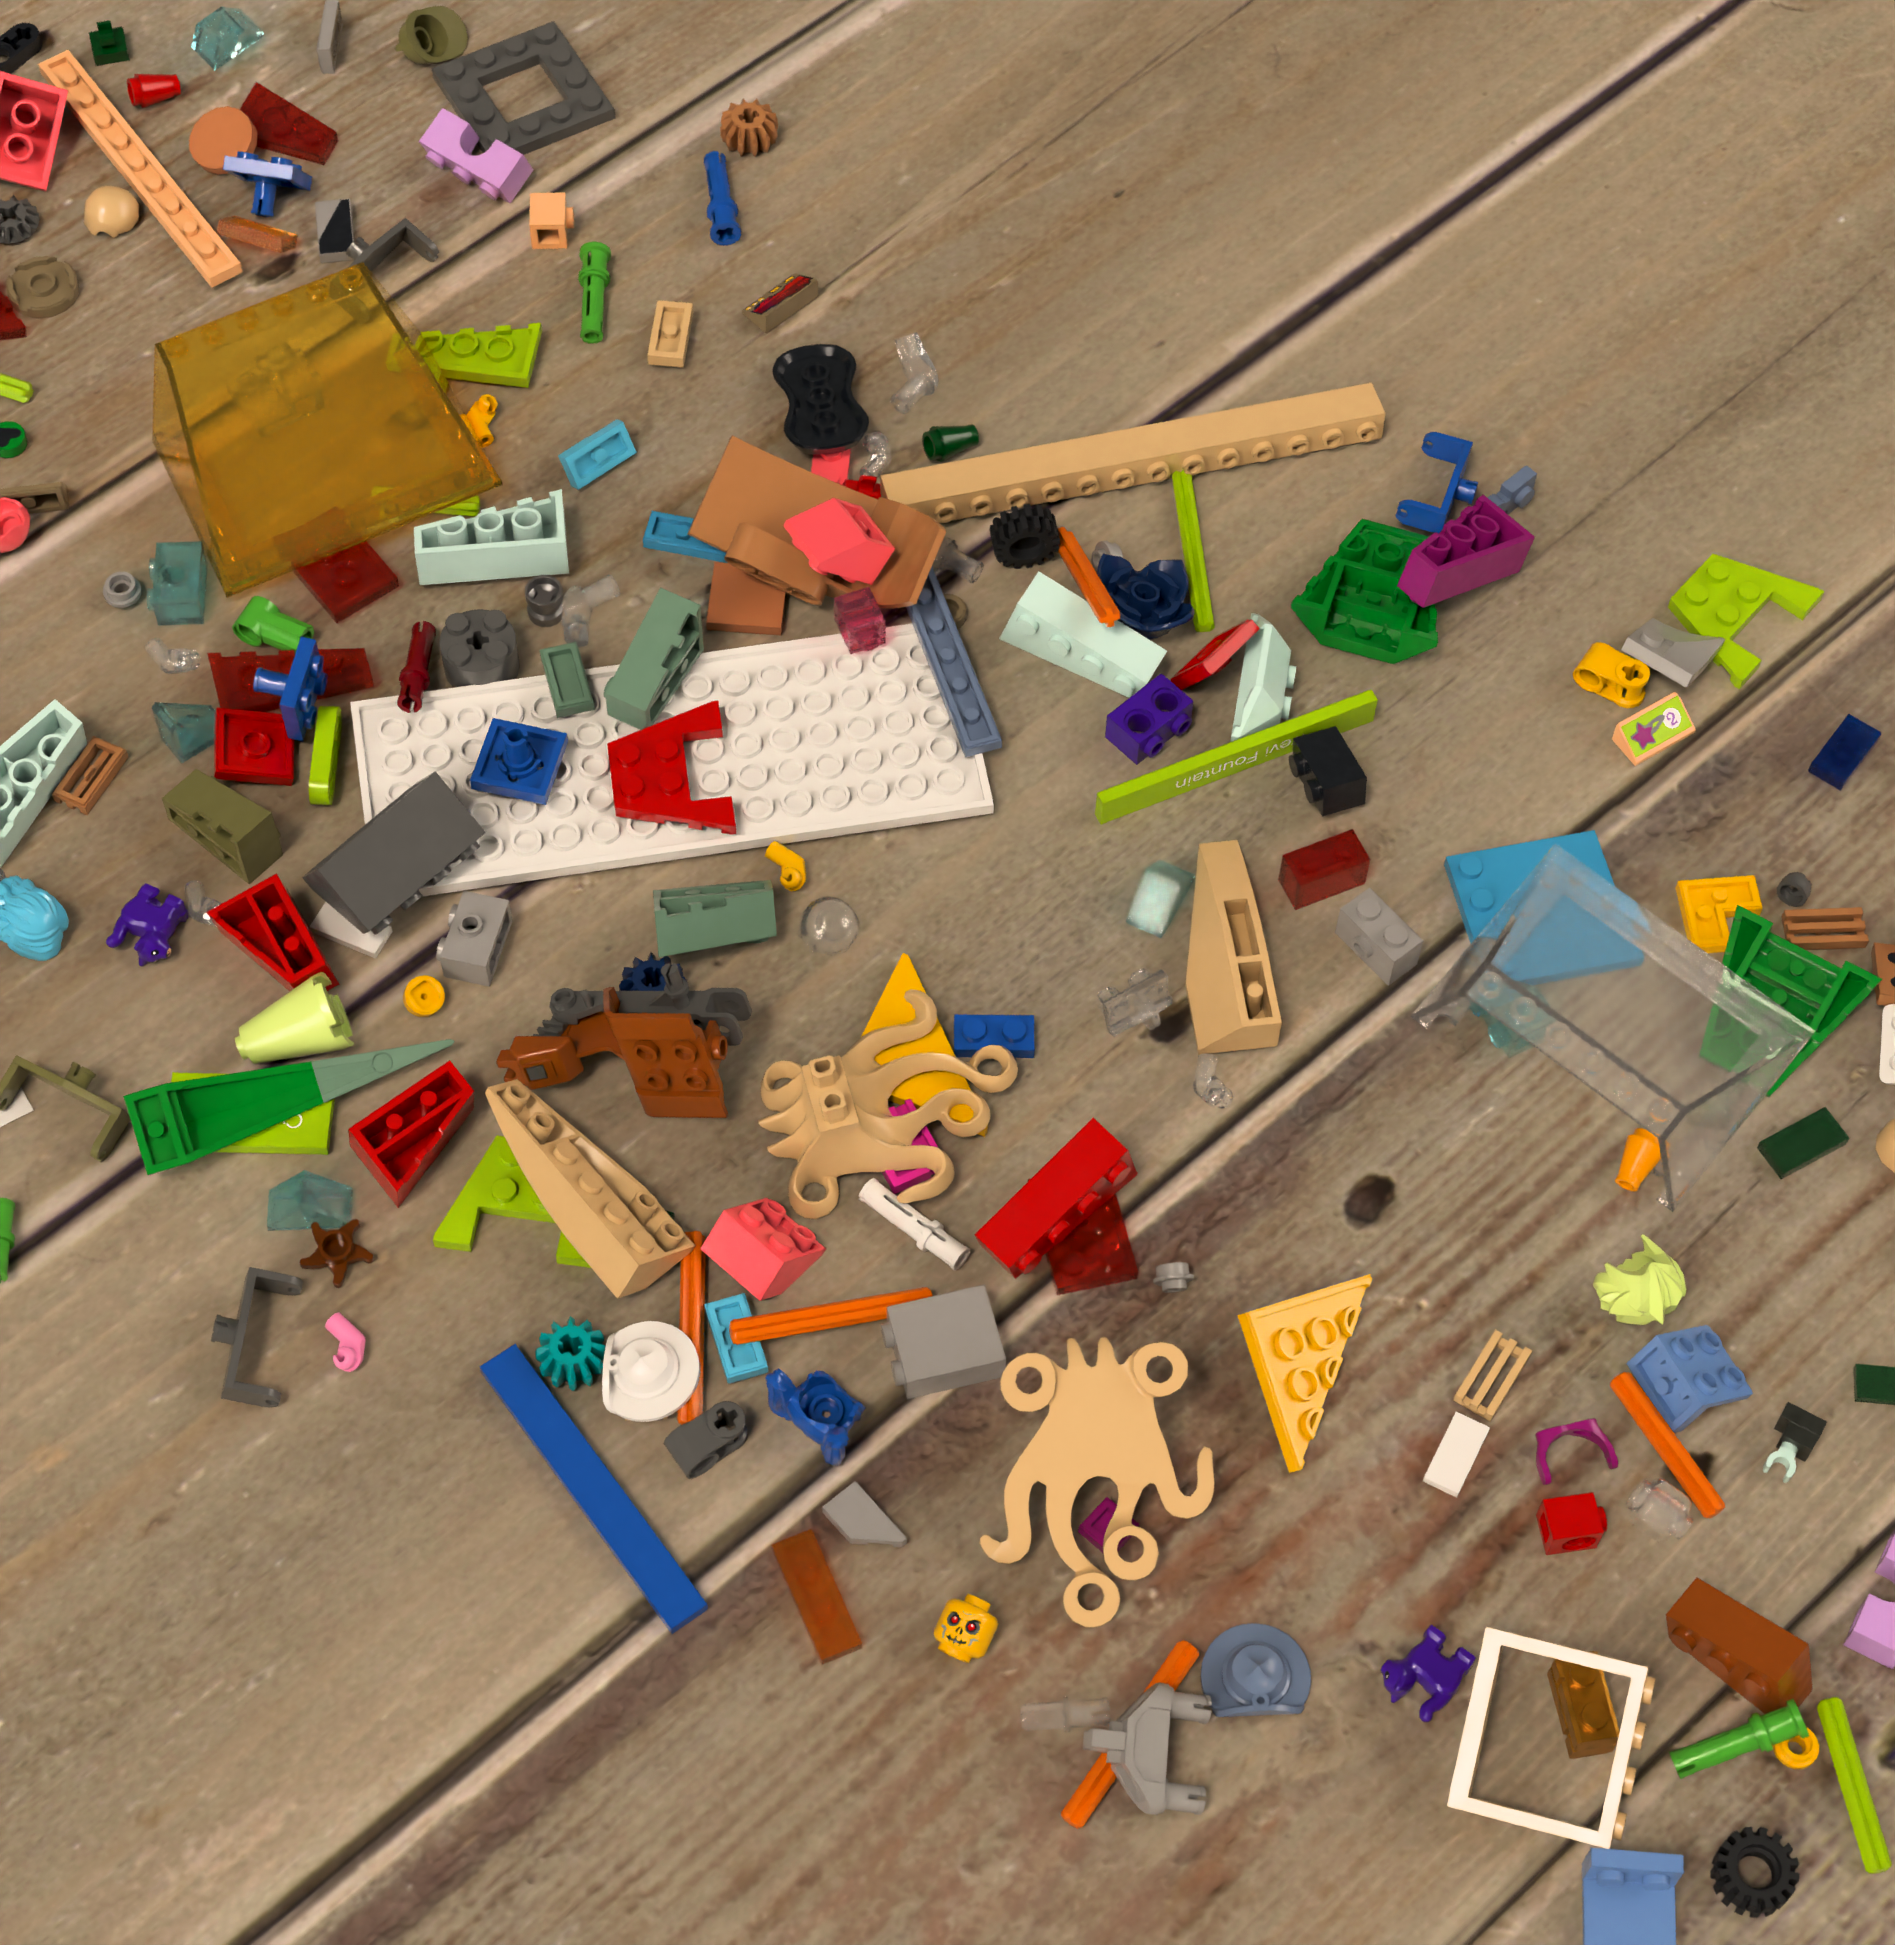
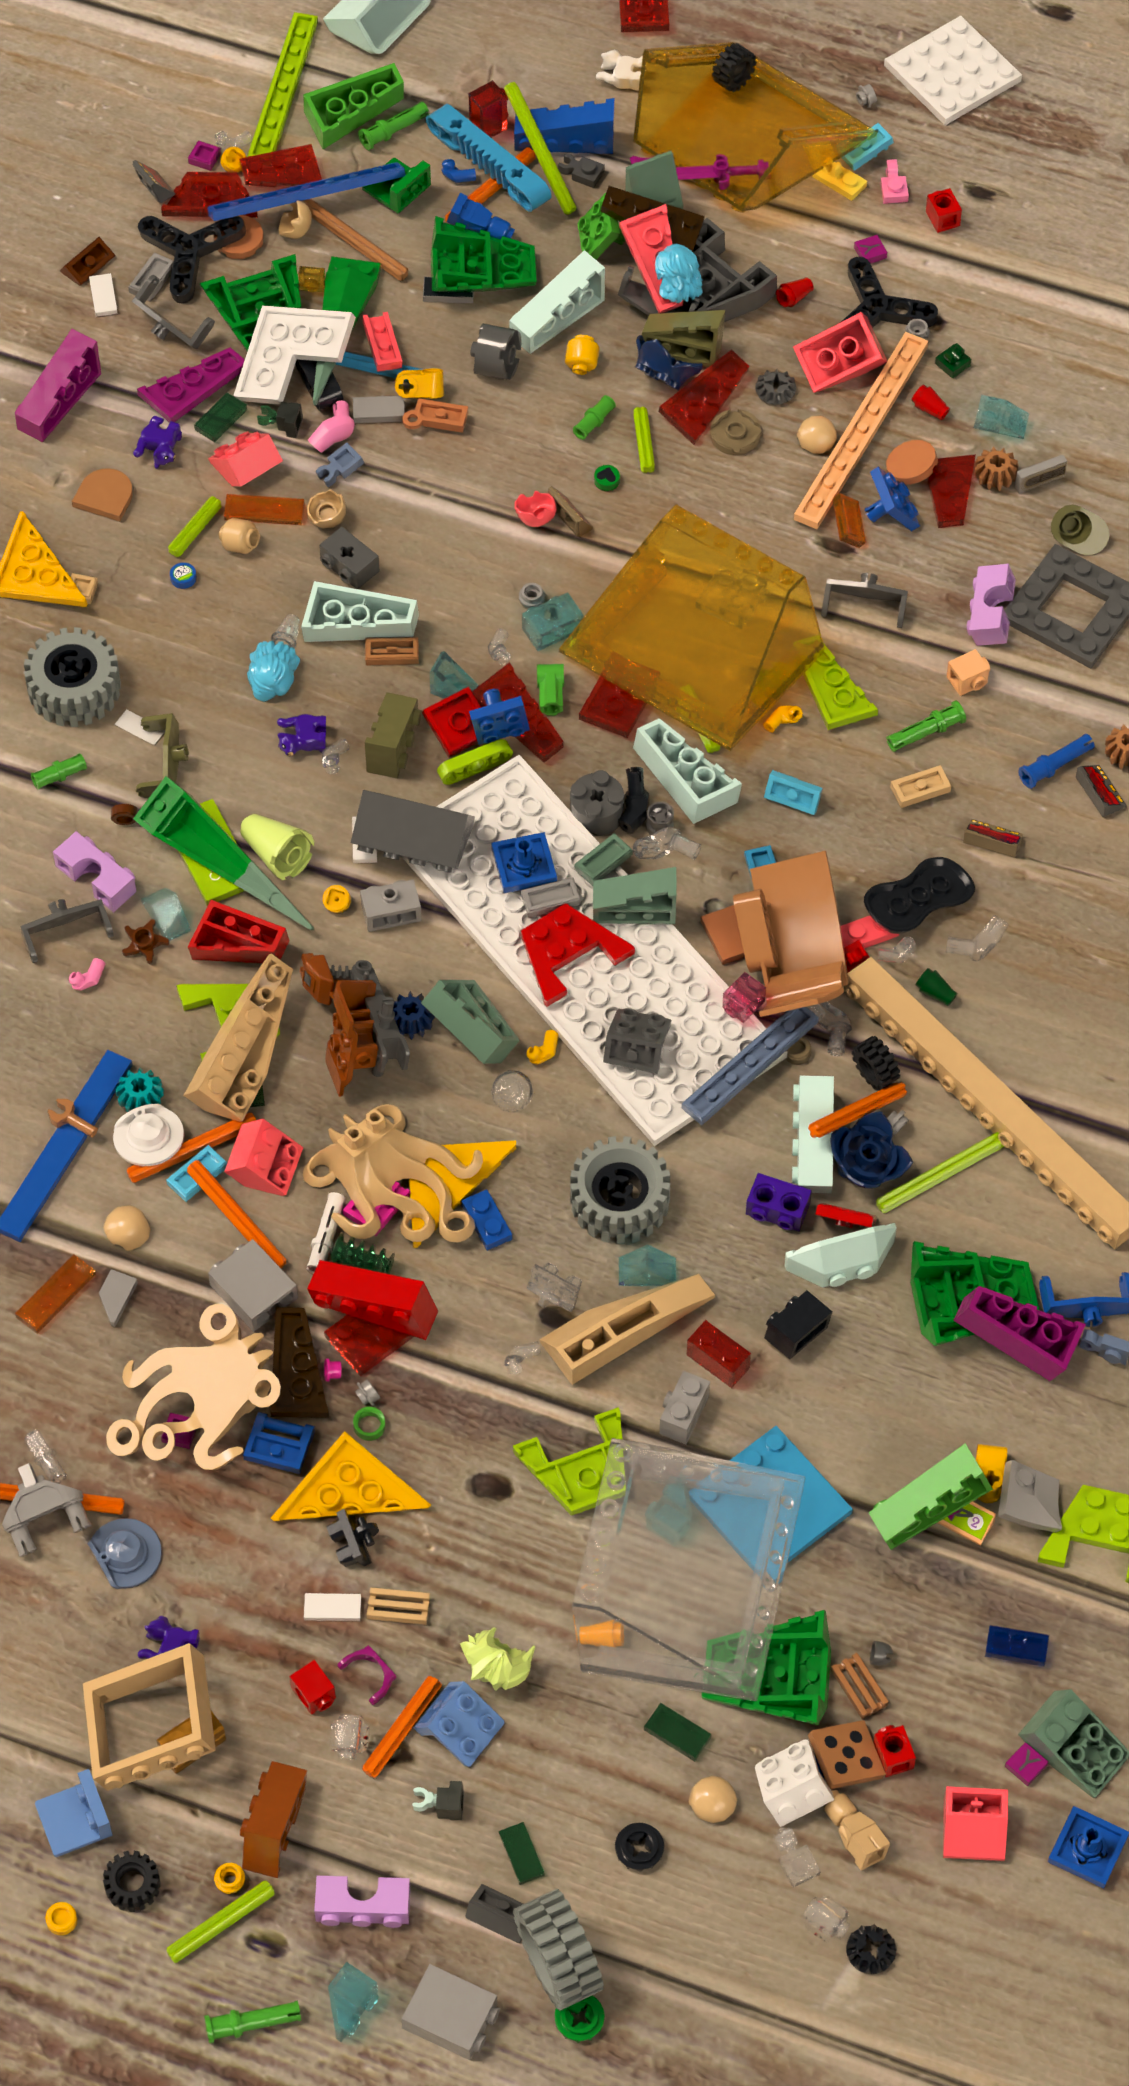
camera: 65 degrees right, 0 degrees up
red wedge [206,873,340,991] -> none
tile [315,199,354,263] -> none
dark red pin [397,621,436,713] -> none
dark grey piece [664,1401,747,1479] -> none
blue hair [765,1368,866,1466] -> none
coral slope [783,498,895,585] -> none
yellow head [933,1594,998,1664] -> none
lime tile [1095,690,1378,824] -> none
bright green pin [1669,1698,1809,1779] -> none
yellow tile [1675,875,1763,955] -> none
none -> medium nougat bar [48,1099,98,1138]
none -> lavender arch [53,832,136,913]
none -> tan hair [103,1205,151,1251]
none -> reddish brown tile [111,804,138,825]
none -> blue plate [243,1412,315,1474]
none -> dark brown wing [270,1307,329,1418]
none -> dark pink piece [324,1358,342,1382]
none -> black hips [327,1509,379,1567]
none -> clear green piece [331,1233,395,1274]
none -> bright green piece [353,1407,386,1441]
none -> lime wing [513,1407,626,1516]
none -> light grey tile [521,877,581,918]
none -> light grey wheel [570,1136,670,1244]
none -> dark grey bracket [603,1008,672,1074]
none -> black arm [618,767,649,834]
none -> wedge [869,1443,993,1550]
none -> light grey plate [905,319,930,339]
none -> medium nougat gear [974,446,1019,492]
none -> slope [1076,765,1127,817]

